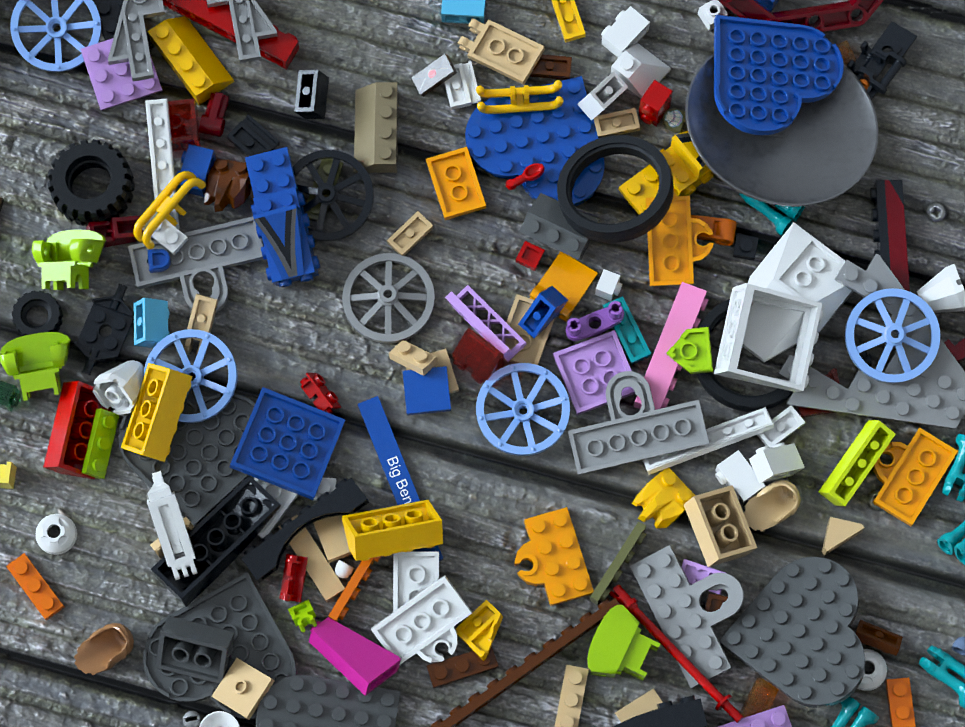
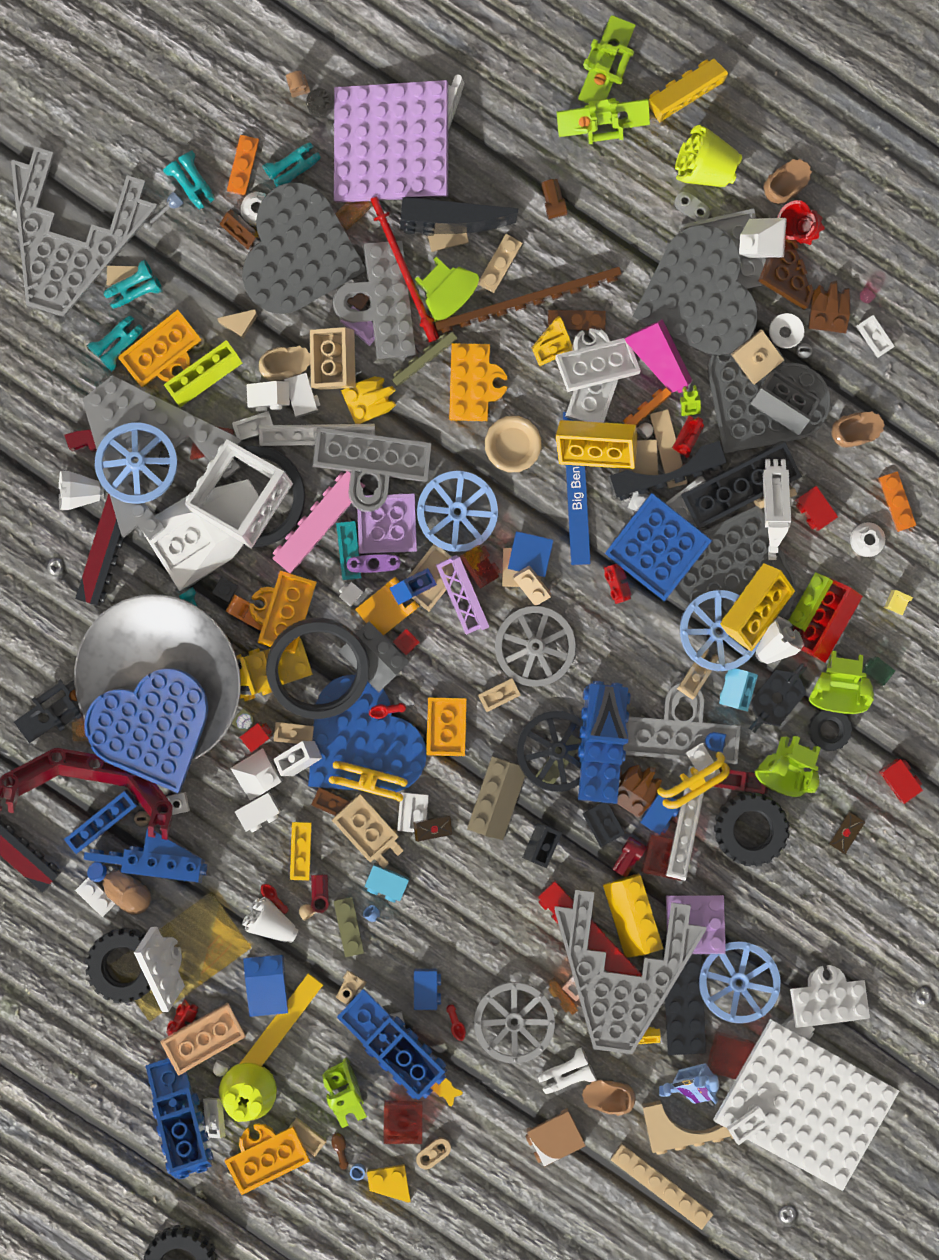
camera: 165 degrees left, 15 degrees up
lime plate [666,327,713,374] -> none
none -> tan piece [485,416,542,472]
none -> red brick [795,486,838,531]

